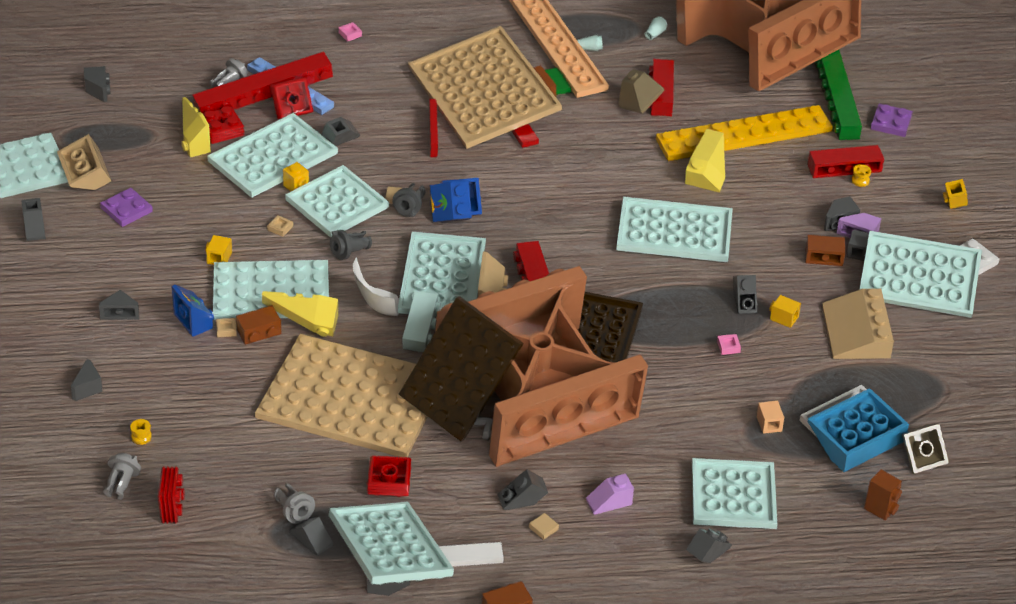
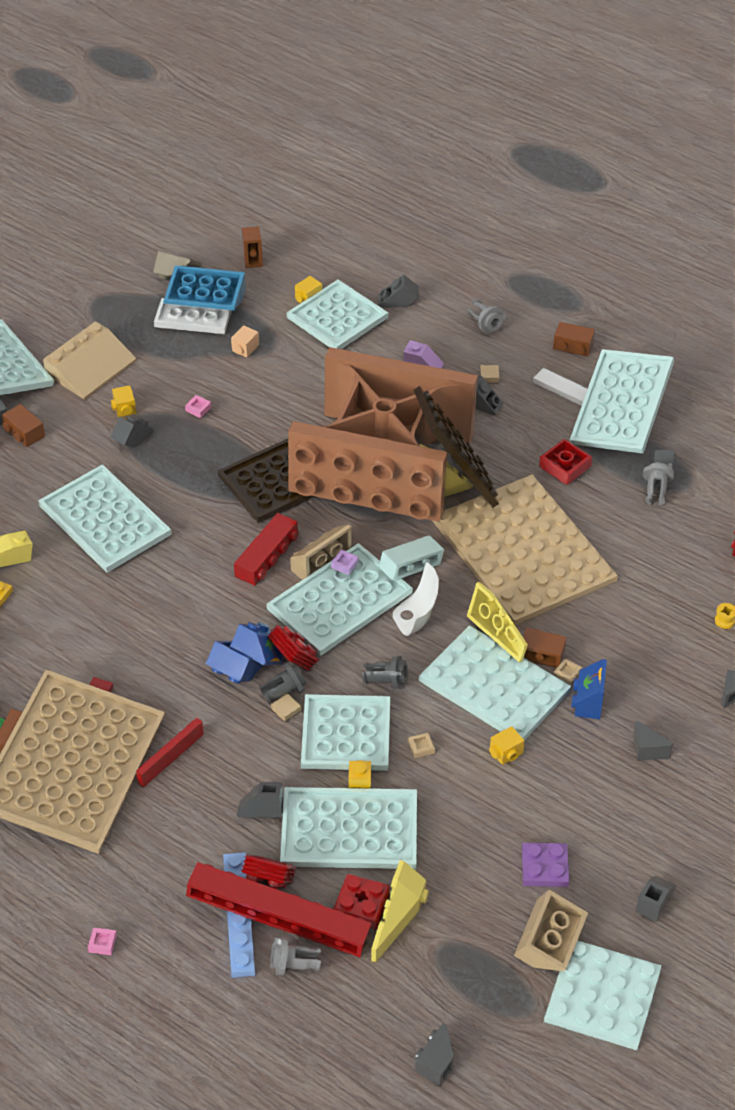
camera: 135 degrees left, 5 degrees up
none -> red brick [267,625,319,671]
none -> yellow brick [295,276,322,303]
none -> lavender plate [331,550,359,575]
none -> light grey piece [467,299,507,334]

